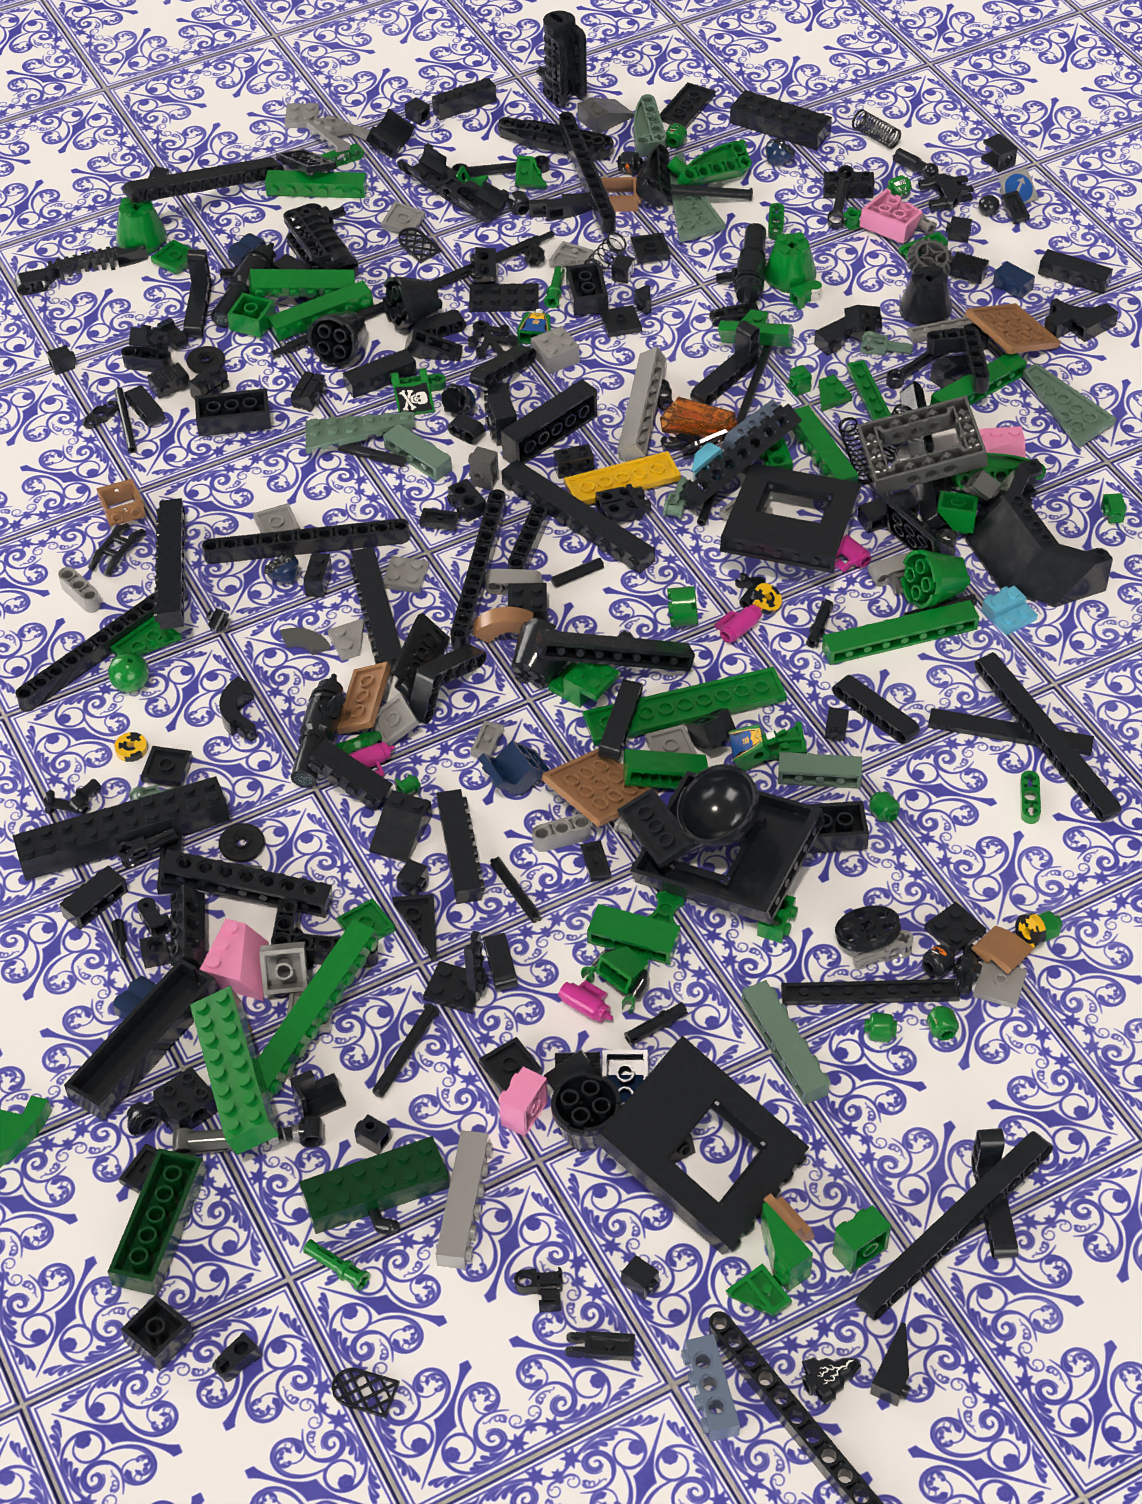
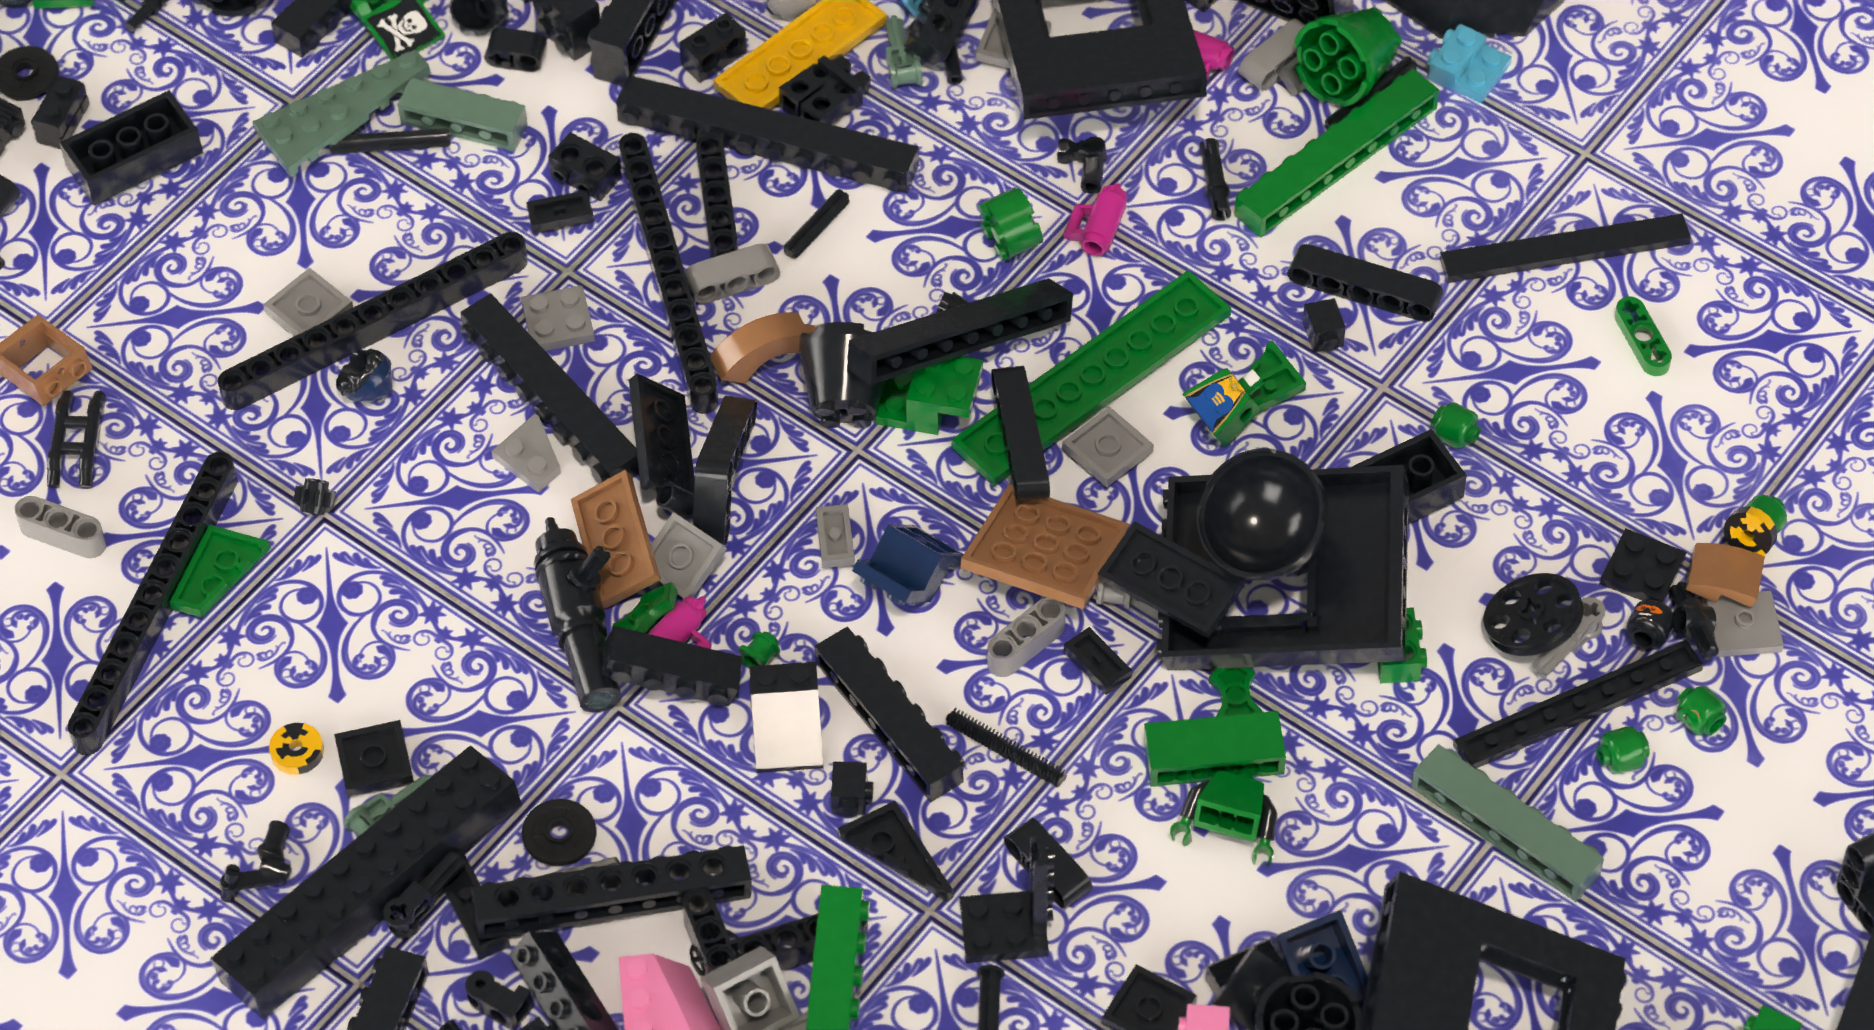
camera: 25 degrees left, 5 degrees up
green piece [108,652,150,693] -> none
black brick [154,498,185,630] -> none
black arch [219,676,257,742] -> none
dark grey tile [280,628,330,655] -> none
black brick [291,371,327,411] -> none
black brick [303,553,332,598] -> none
green tile [336,898,396,940] -> none
dark grey brick [468,446,499,491] -> none
black brick [508,583,547,621] -> none
dark pink piece [558,980,613,1023] -> none
green brick [623,749,708,789] -> none
black pin [624,1002,688,1046] -> none
black brick [685,708,736,749] -> none
yellow piece [751,583,782,614] -> none
sand green brick [778,752,862,789] -> none
black beam [974,652,1121,822] -> none

